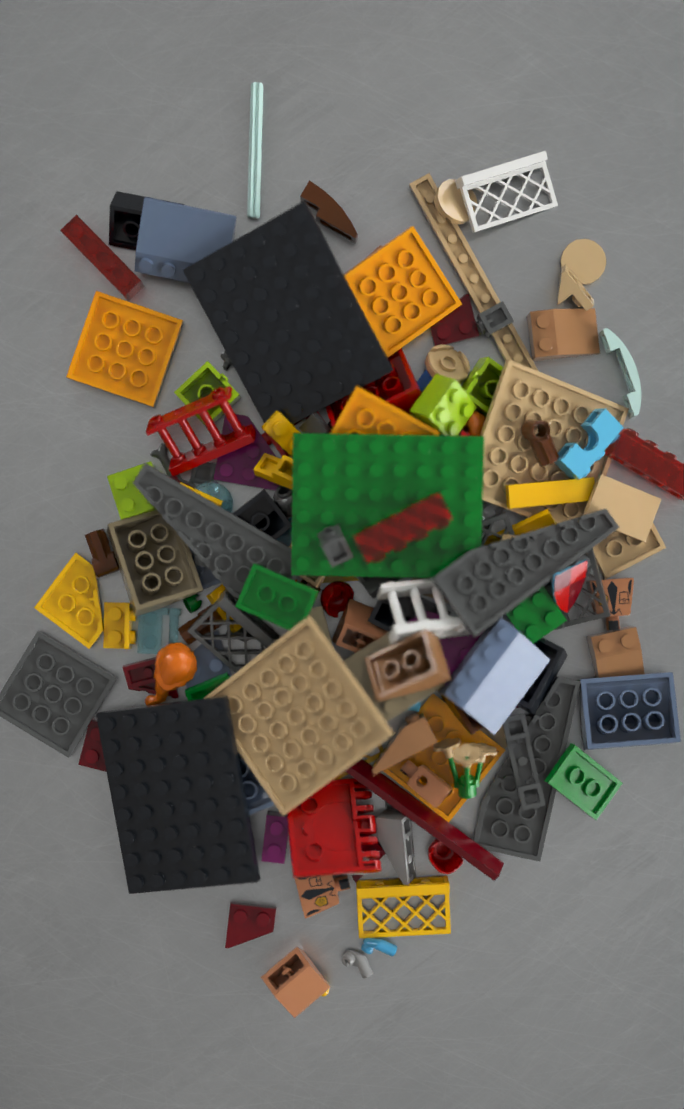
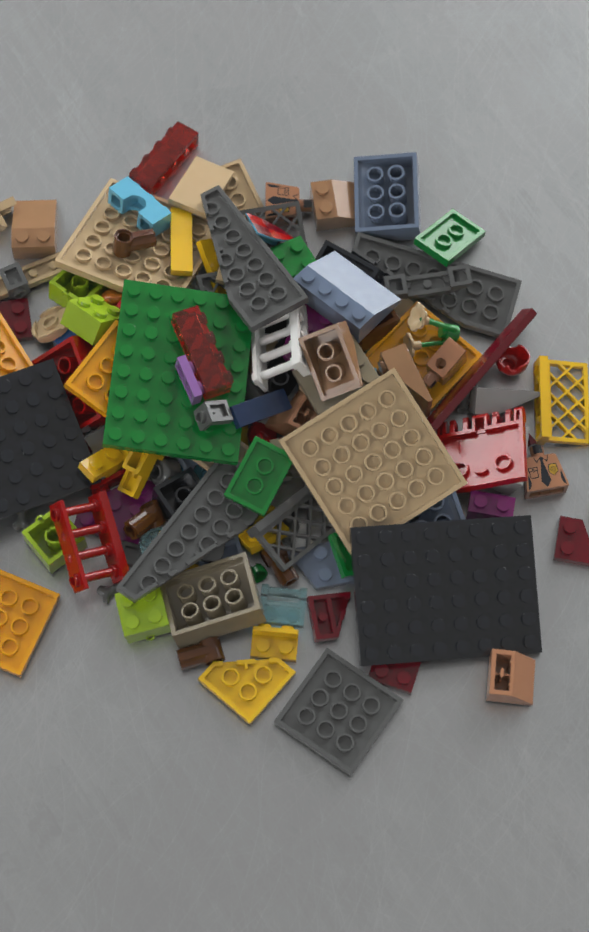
camera: 85 degrees left, 20 degrees down
orange hair [145,642,197,706] -> none
light aqua slope [599,328,641,418] -> none
none -> reddish brown piece [123,500,167,540]
none -> medium lavender plate [175,355,204,405]
none -> dark blue tile [229,388,292,429]
none -> nougat slope [486,649,535,706]

